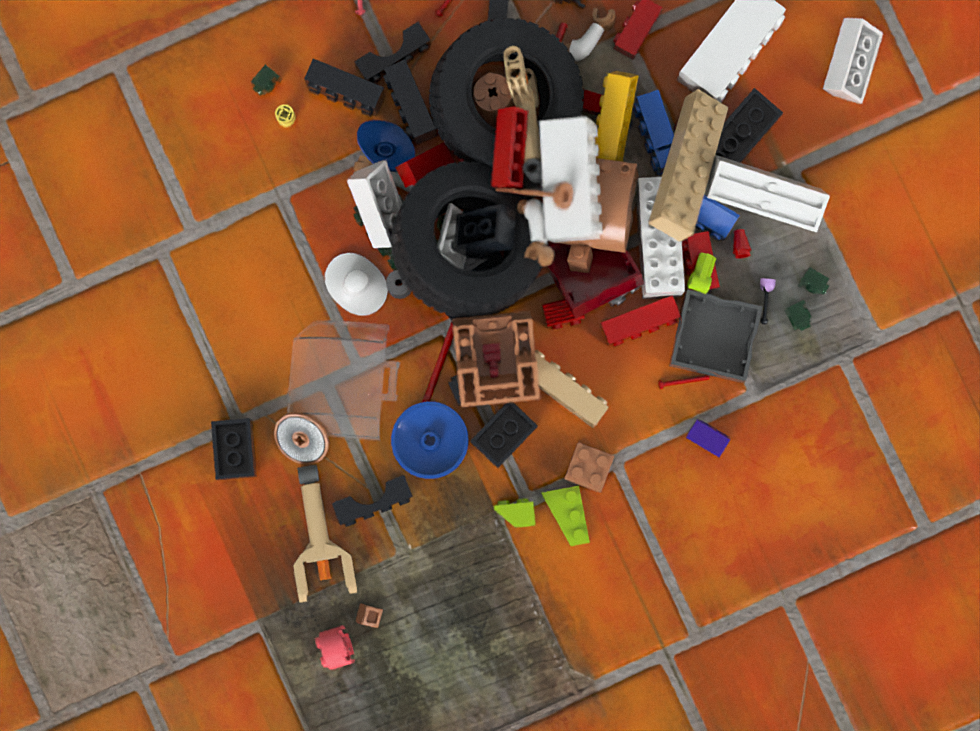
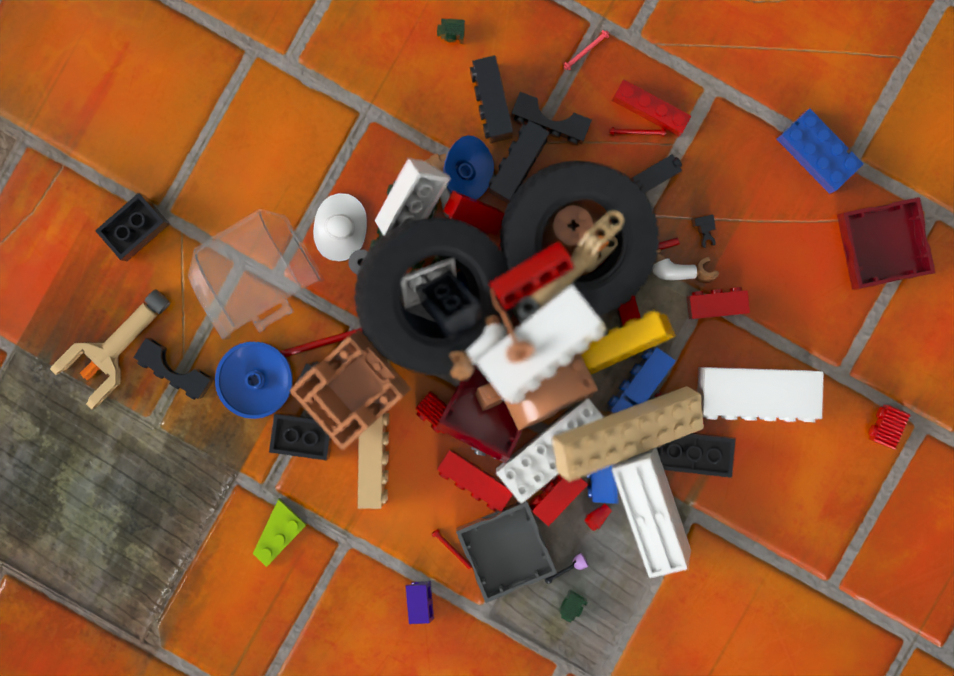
camera: 55 degrees right, 5 degrees up
piece [274,412,329,465] -> none
light yellow wheel [275,104,296,127] -> none
coral brick [315,625,354,670] -> none
nougat slope [356,604,383,628] -> none
dark red piece [482,343,501,378] -> none
lime slope [494,498,535,528] -> none
nougat brick [564,443,614,493] -> none
lime piece [687,253,716,294] -> none
clear green brick [797,267,830,295] -> none
white slope [823,18,883,104] -> none

